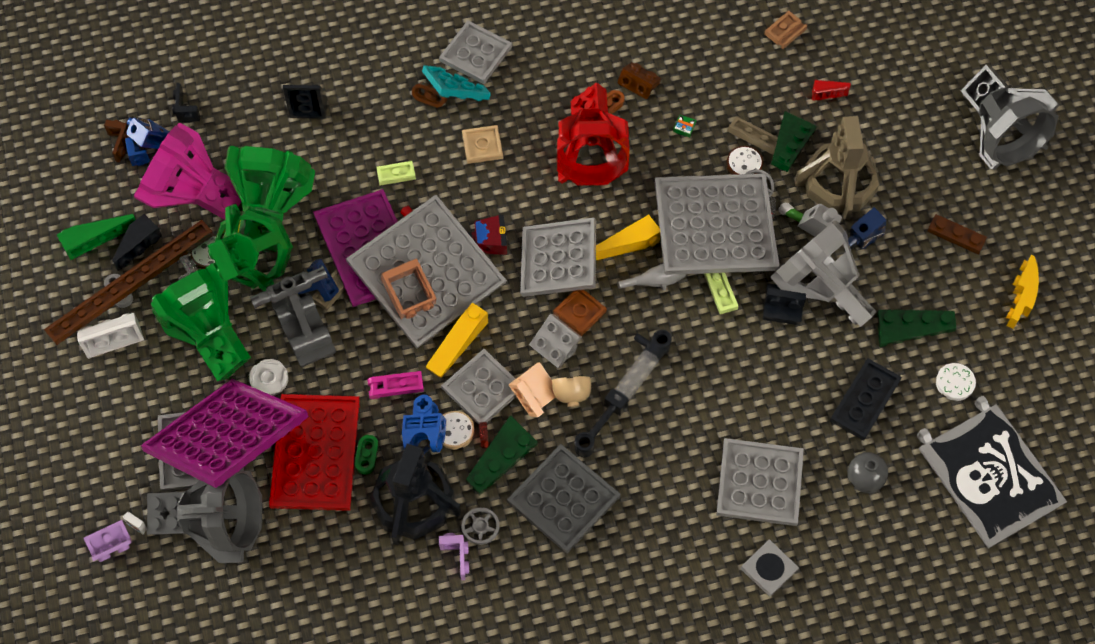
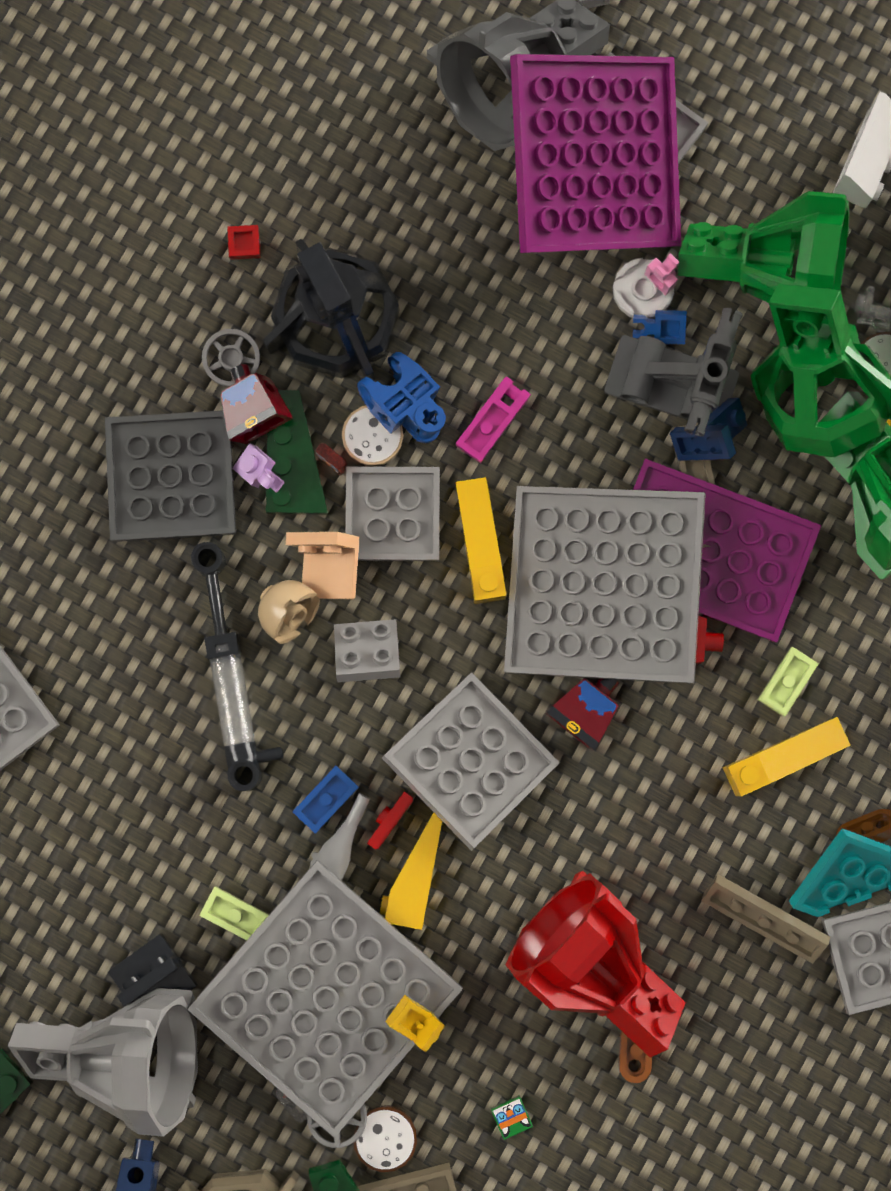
camera: 135 degrees right, 20 degrees up
red plate [269,394,360,511] -> none
green plate [355,435,379,475] -> none
nougat window [381,258,437,319] -> none
lavender bracket [439,533,469,580] -> none
tan tile [462,125,503,164] -> none
dark orange tile [553,290,607,336] -> none
reddish brown bracket [617,62,662,99] -> none
arm [778,203,804,222] -> none
light grey torso [798,204,842,237] -> none
none -> dark red torso [220,364,293,445]
none -> red plate [227,225,261,260]
none -> lavender plate [232,443,284,492]
none -> blue plate [292,766,359,834]
none -> red plate [367,791,414,850]
none -> yellow bracket [385,995,444,1052]
none -> blue plate [633,310,687,344]
none -> bright pink plate [644,253,680,296]
none -> dark tan plate [701,874,830,964]
none -> yellow slope [722,717,851,796]

